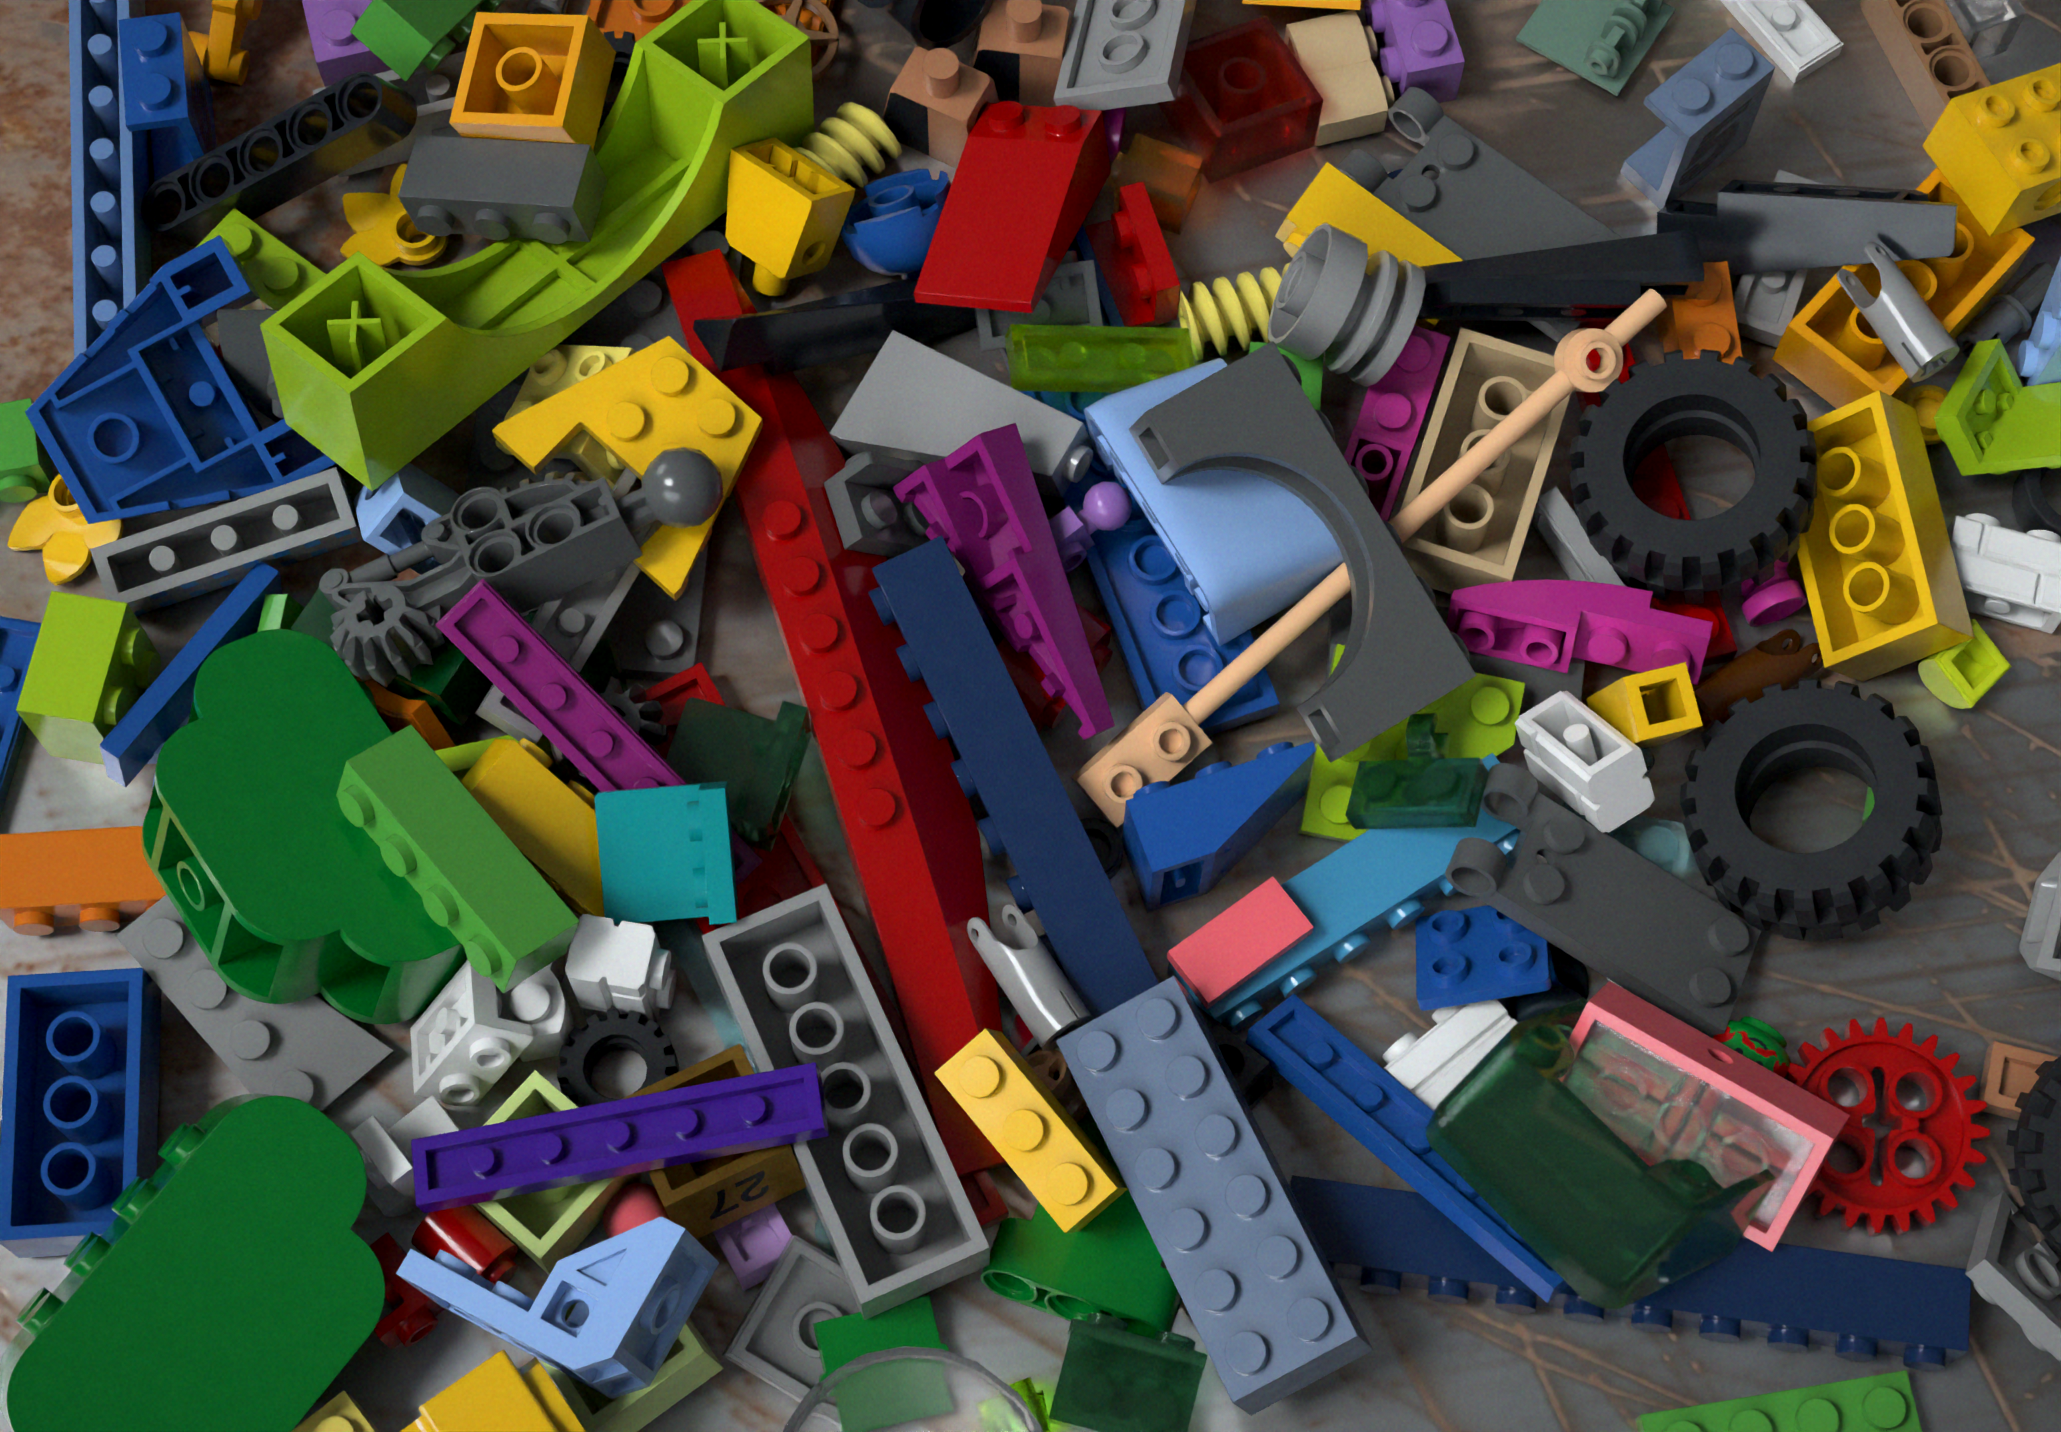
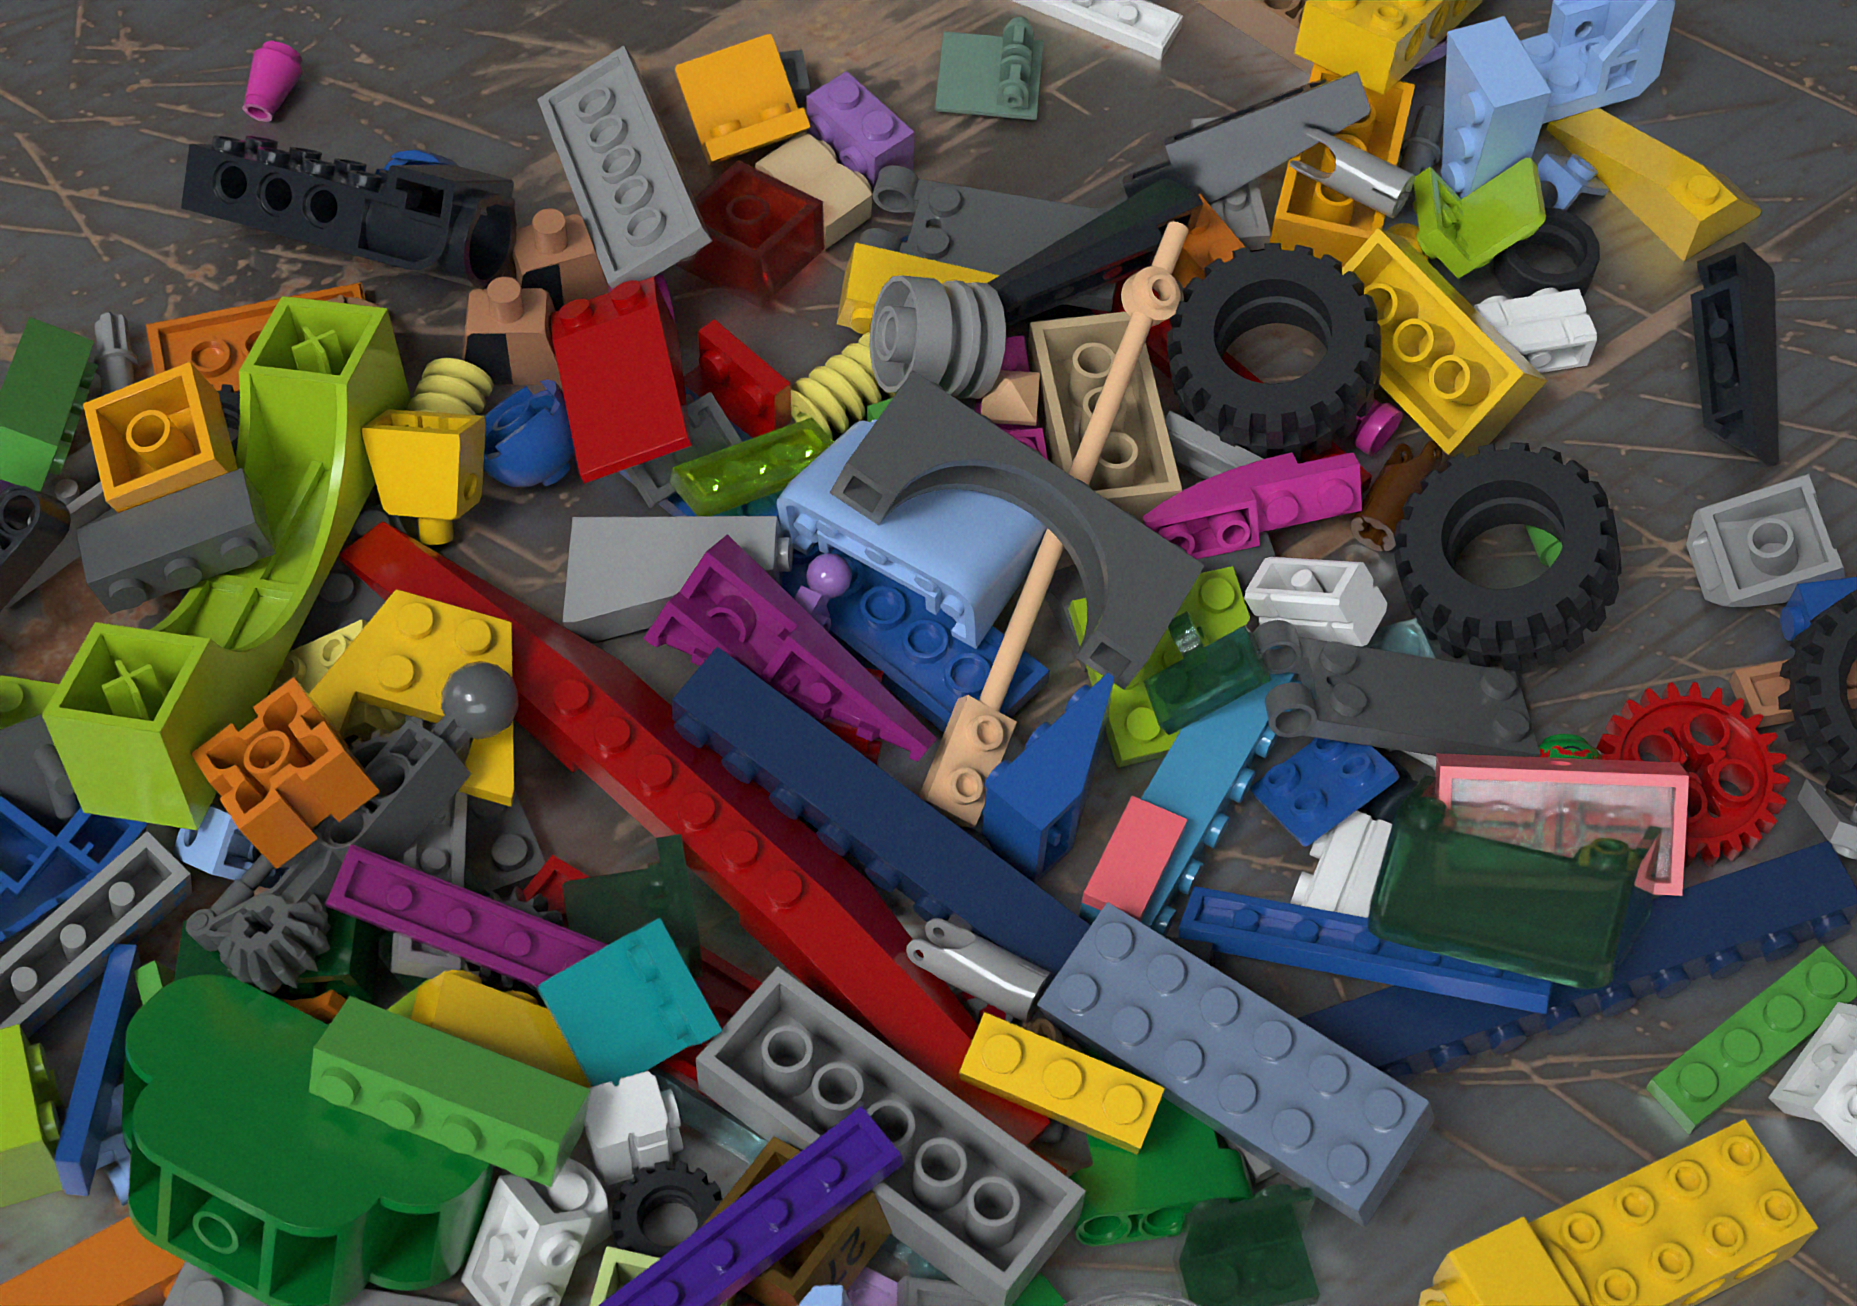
camera: 30 degrees left, 10 degrees down
yellow plate [340,163,449,267] -> none
black wedge [693,279,977,376] -> none
dark grey bracket [824,451,930,558] -> none
clear orange brick [1107,133,1204,235] -> none
yellow brick [1586,662,1703,750] -> none
sand blue panel [1620,28,1776,210] -> none
neon yellow brick [1918,618,2012,709] -> none
none -> orange brick [191,677,380,869]
none -> light nougat slope [981,370,1040,426]

